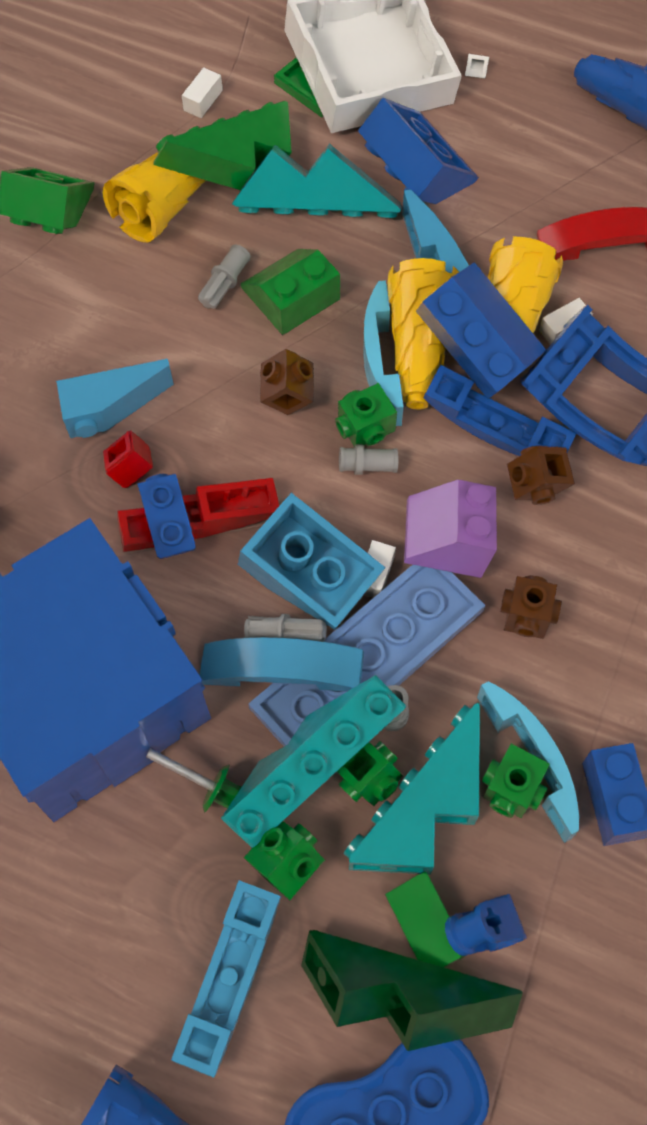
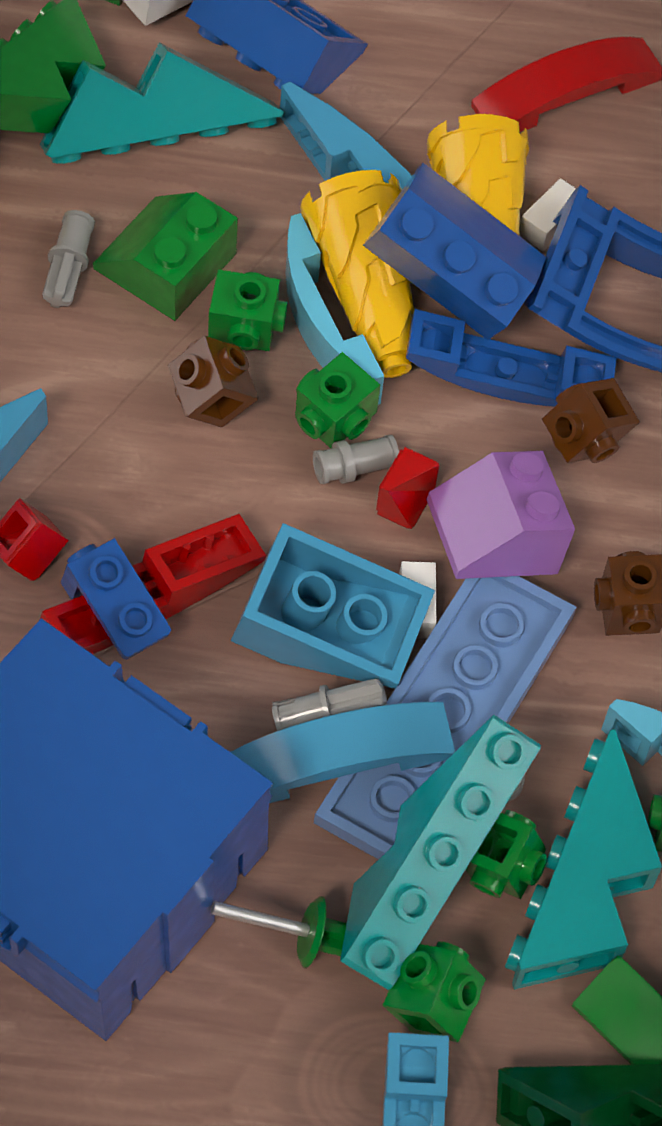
camera: 25 degrees left, 5 degrees down
none -> green brick [208,269,288,351]
none -> red slope [376,447,440,529]

